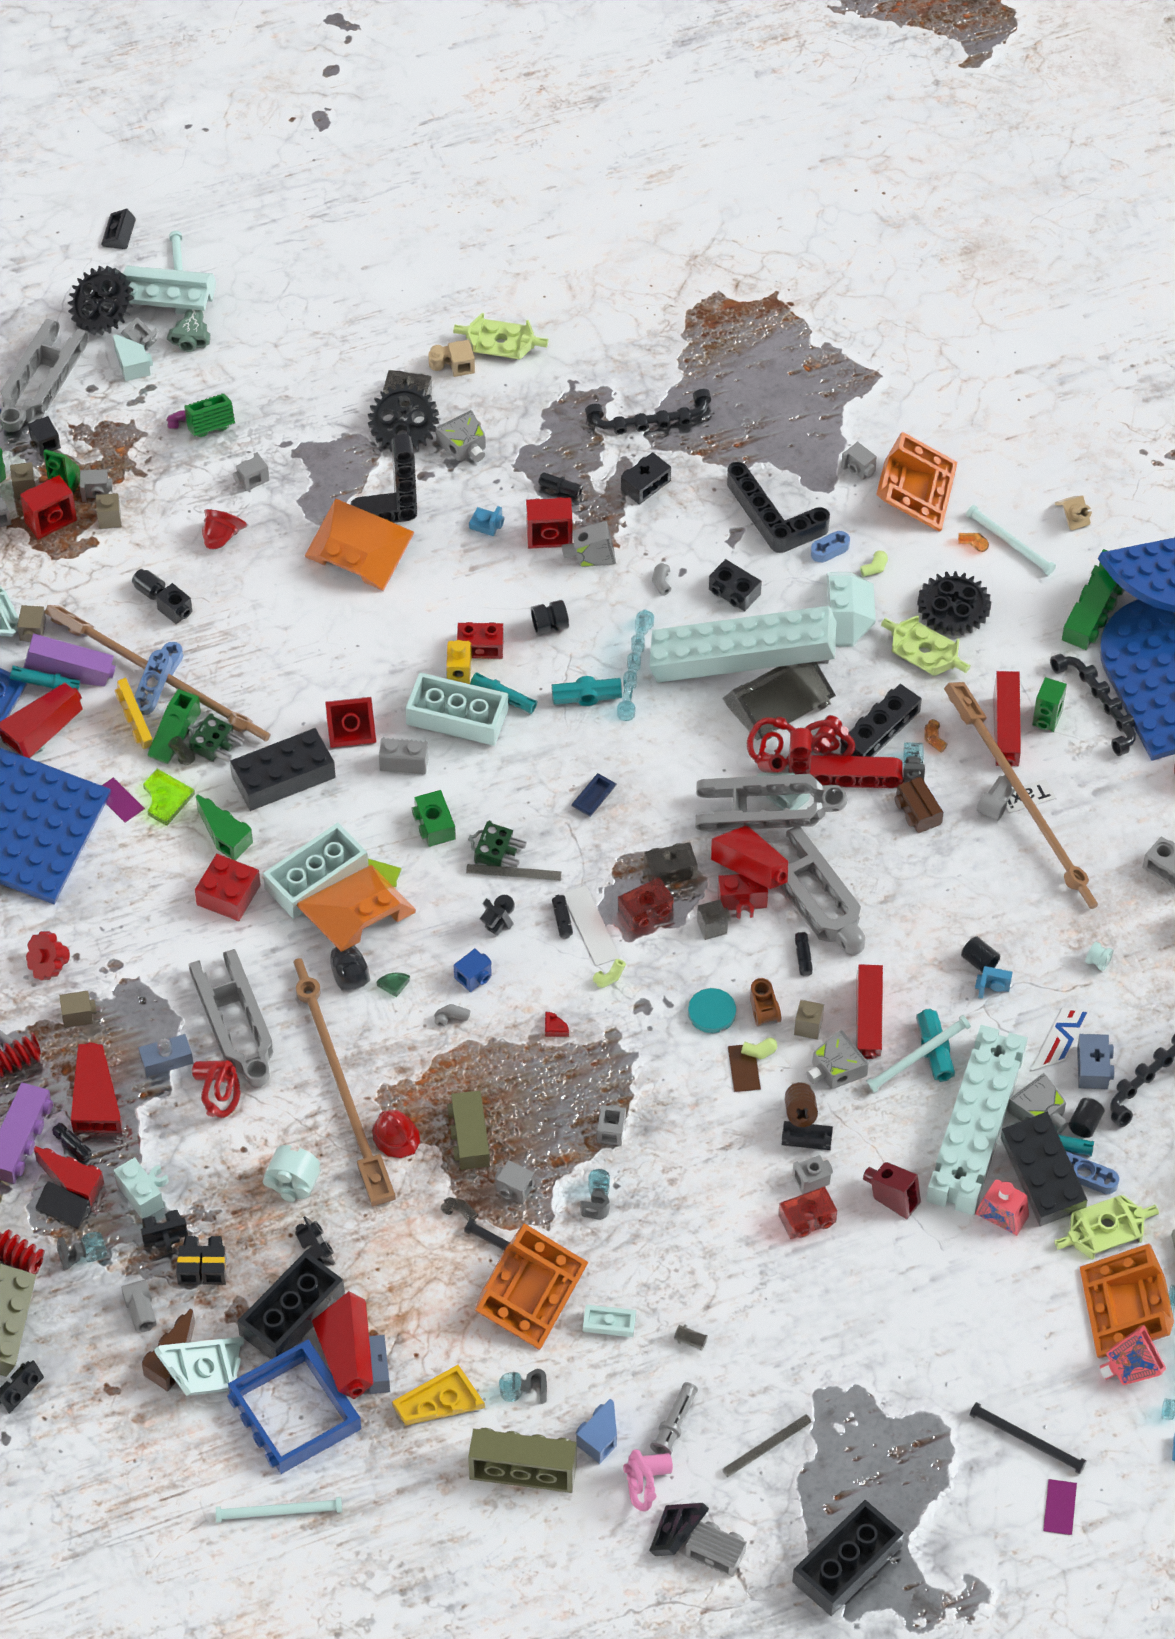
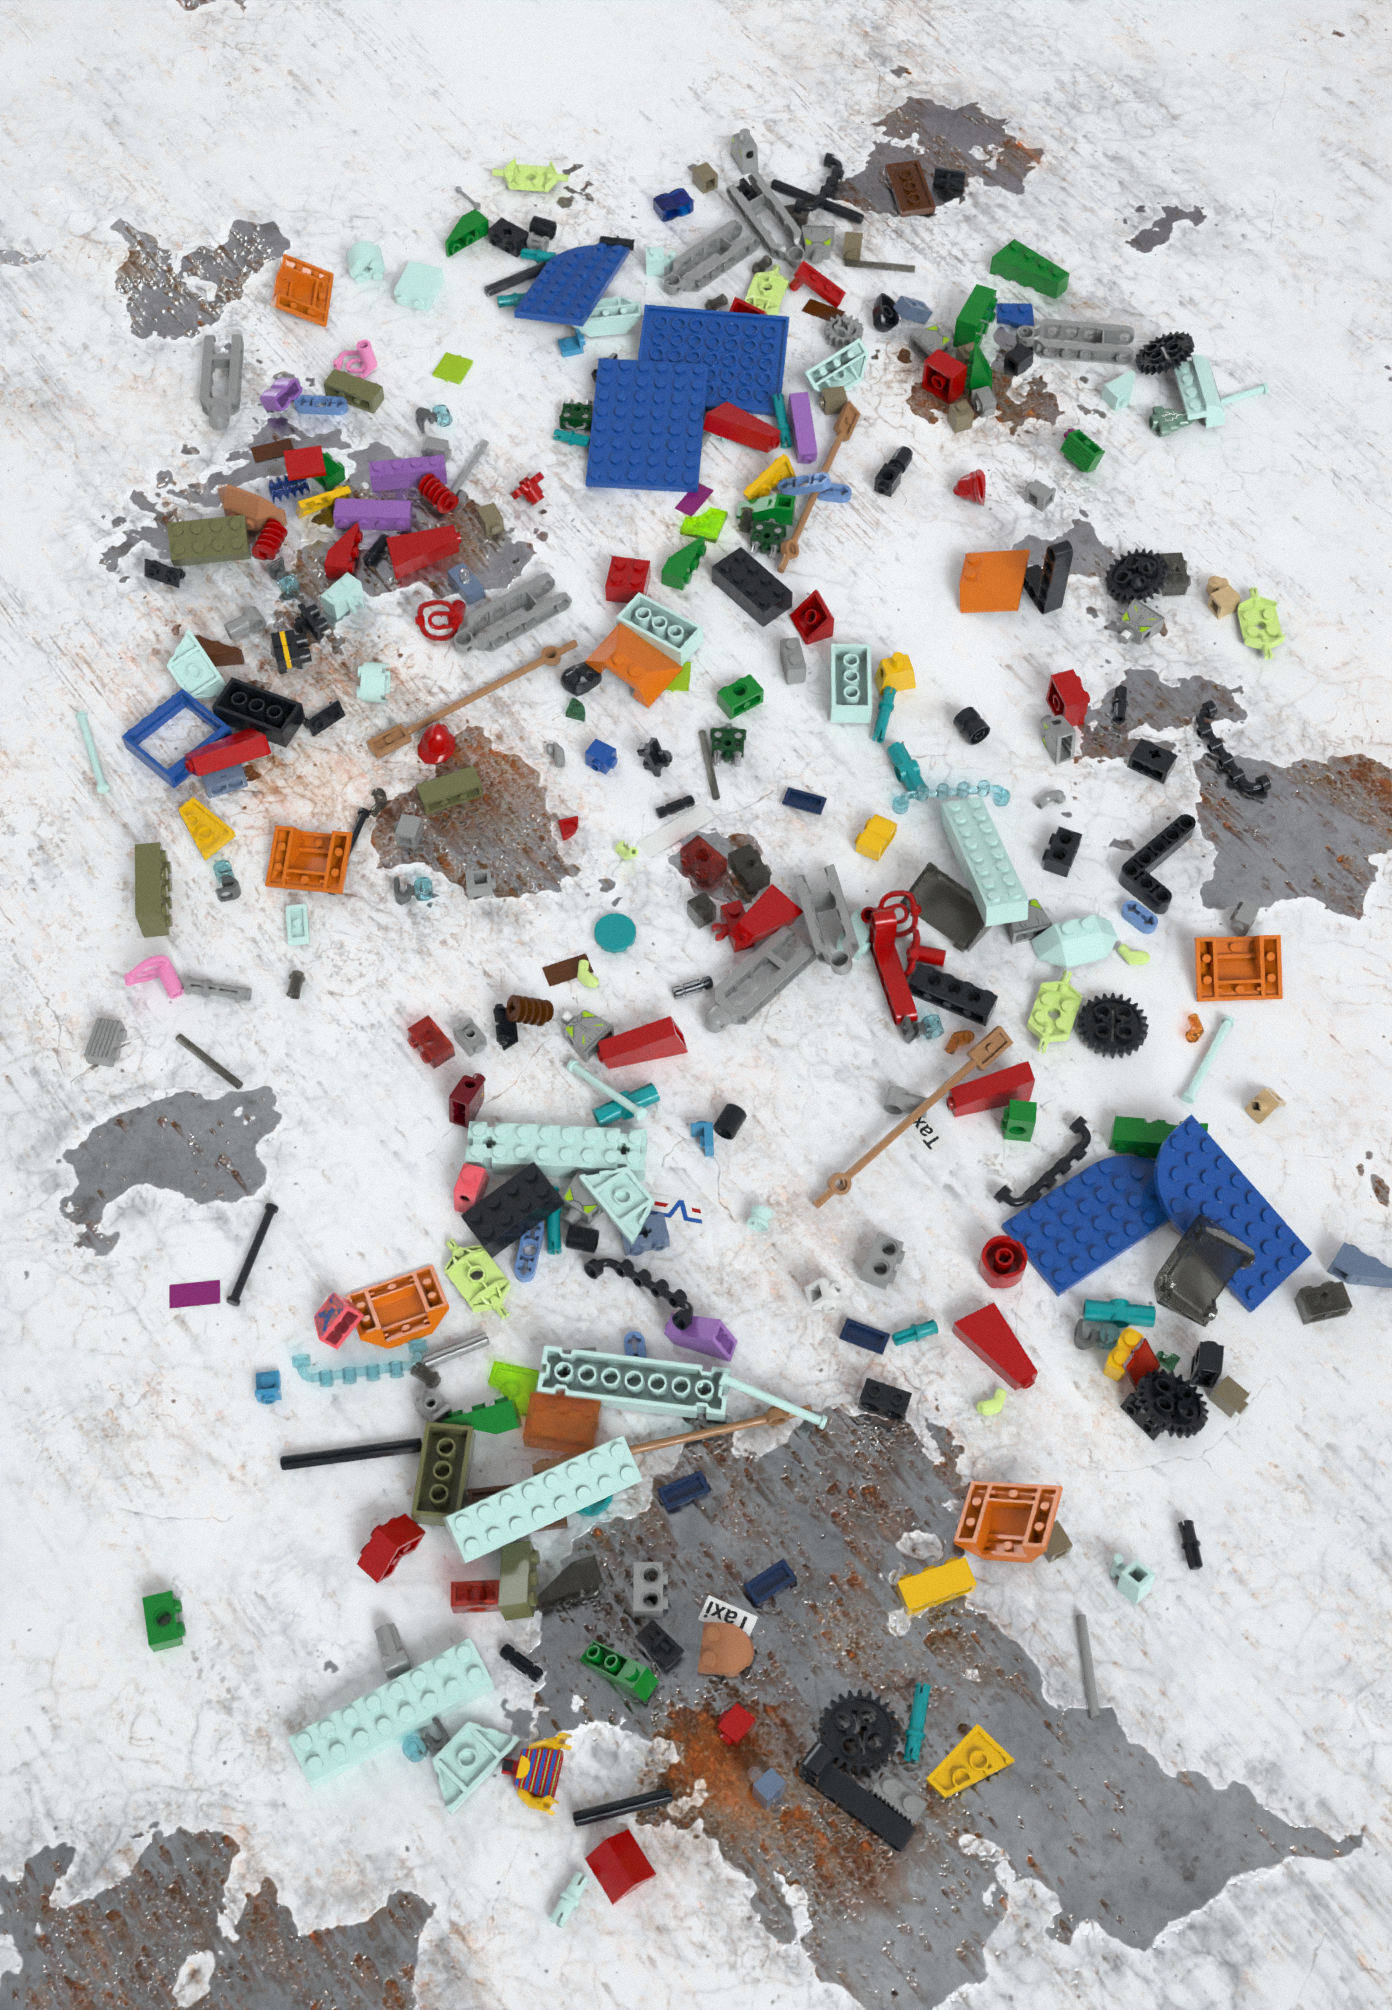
camera: 75 degrees right, 5 degrees up
black slope [35,1181,91,1229] -> none
black slope [101,208,136,249] -> none
light grey bracket [121,317,159,349] -> none
red brick [457,622,504,659] -> none
dark azure bracket [469,506,505,537] -> none
medium blue slope [576,1399,617,1464] -> none
black wing [649,1503,709,1556] -> none
dark orange piece [750,978,782,1027] -> none
black brick [792,1500,904,1616] -> none
dark tan brick [794,999,824,1040] -> none
reddish brown brick [894,777,944,833] -> none
none -> light aqua wing [579,1167,655,1245]
none -> yellow brick [854,814,898,862]

